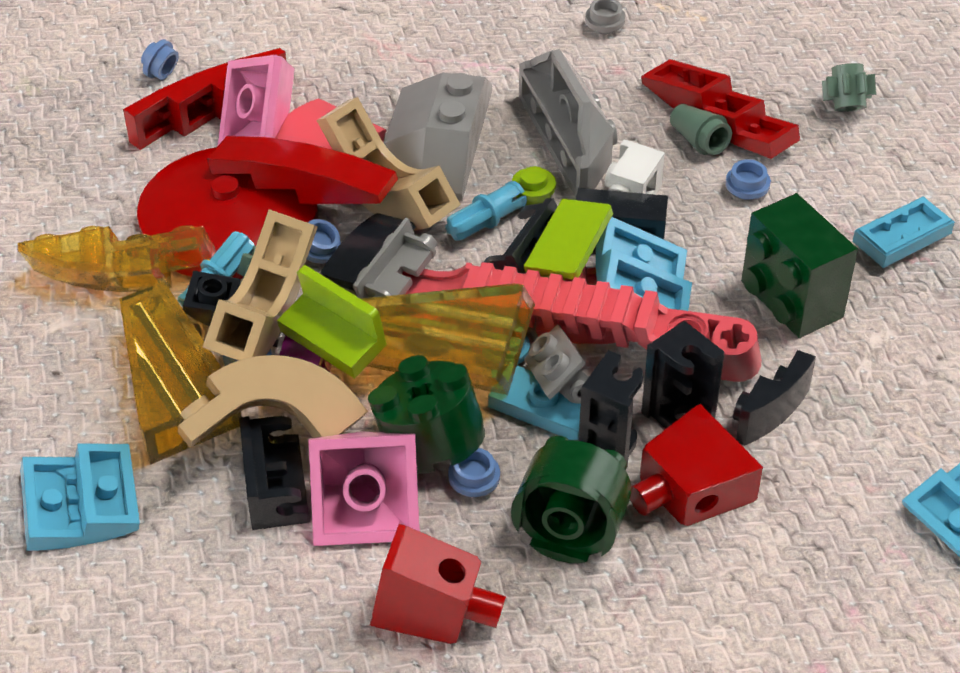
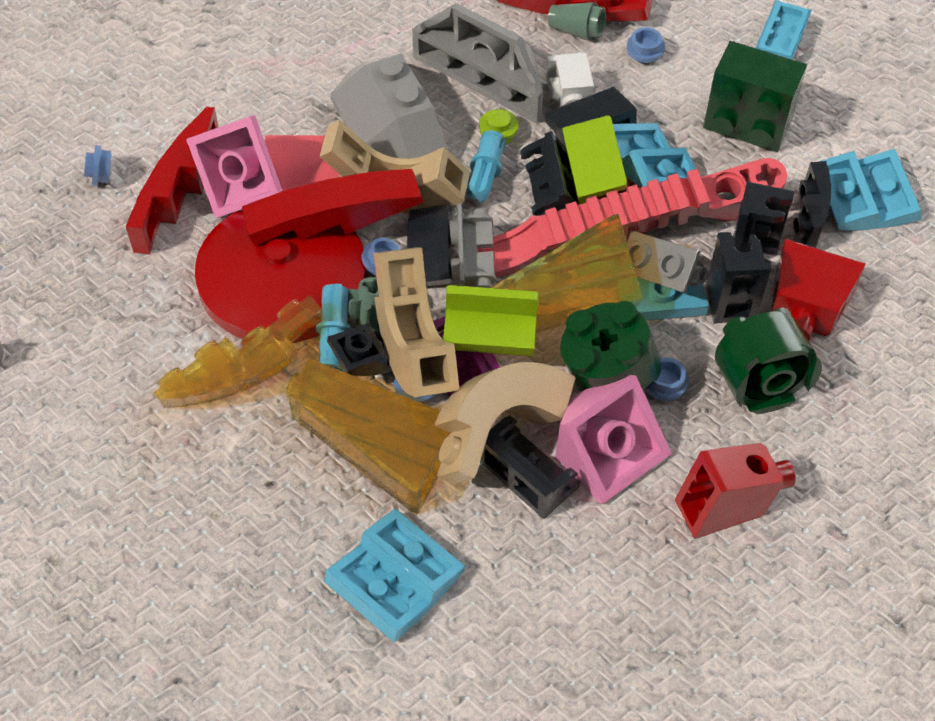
camera: 35 degrees left, 10 degrees up
none -> medium azure slope [822,149,921,231]

